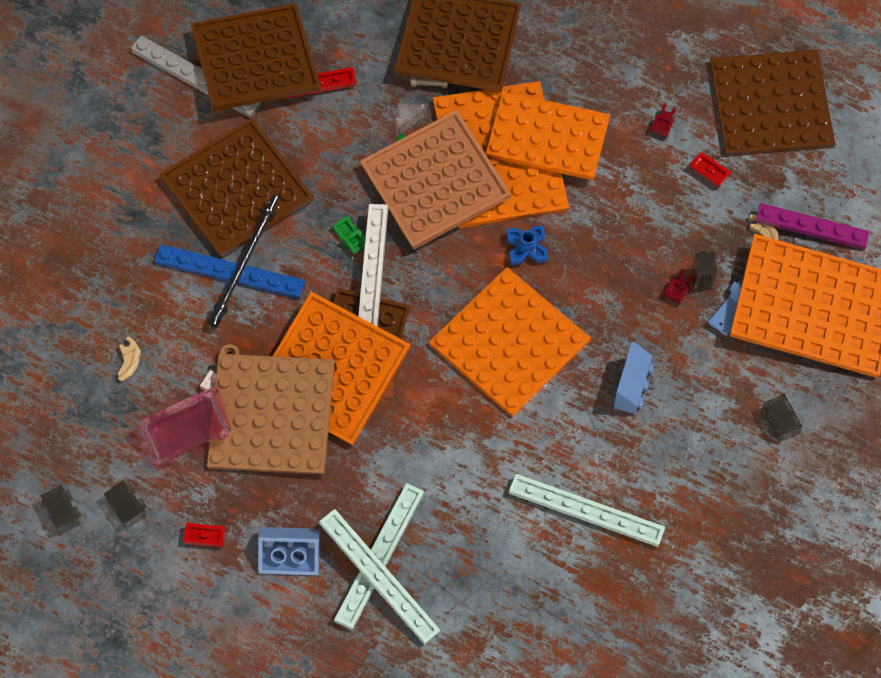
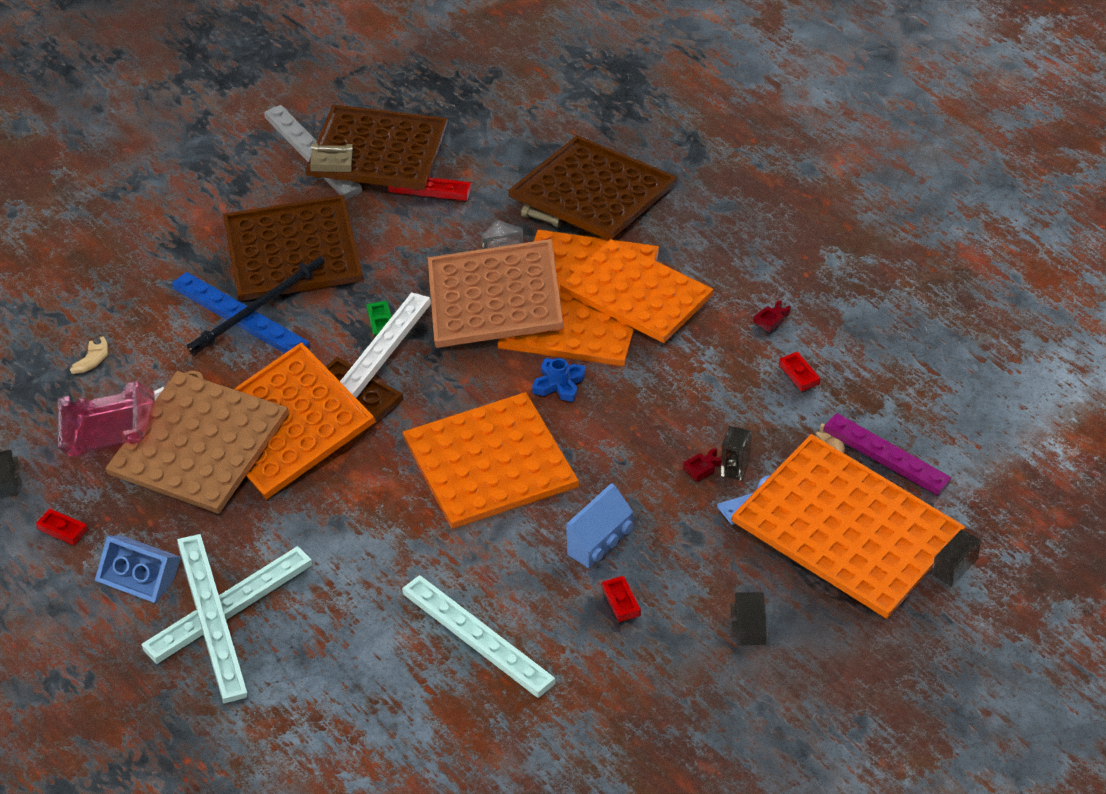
camera: 25 degrees right, 20 degrees down
reddish brown plate [710,49,836,156] -> none
none -> dark tan plate [310,143,353,172]
none -> red plate [601,575,641,622]

